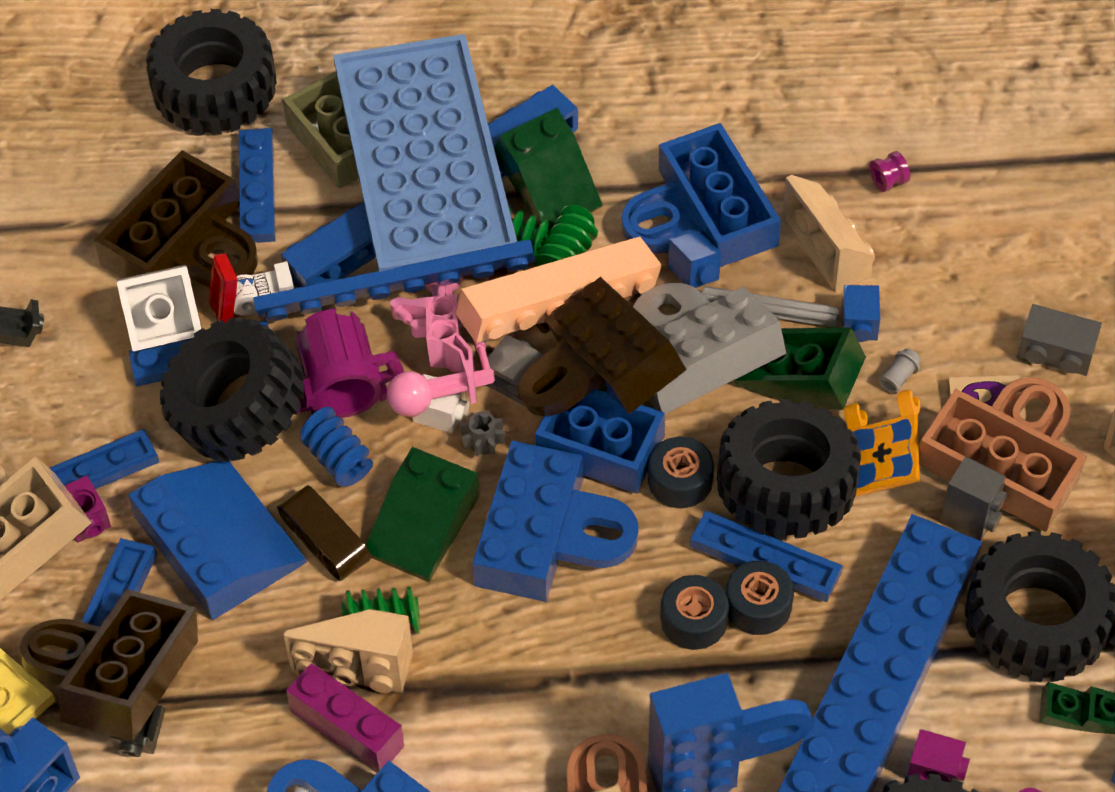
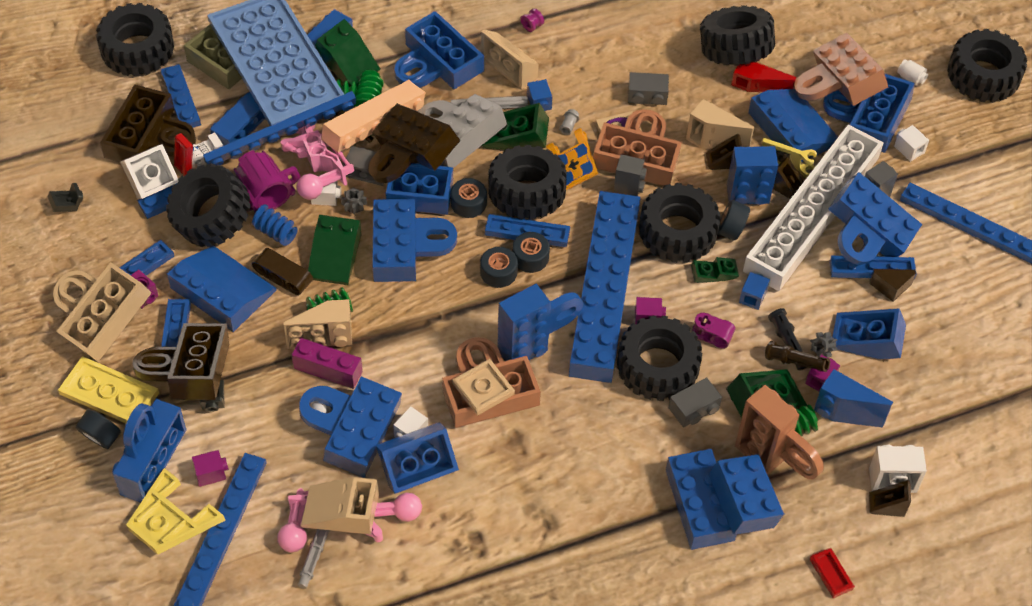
camera: 20 degrees left, 0 degrees up
blue brick [668,230,721,287] -> none

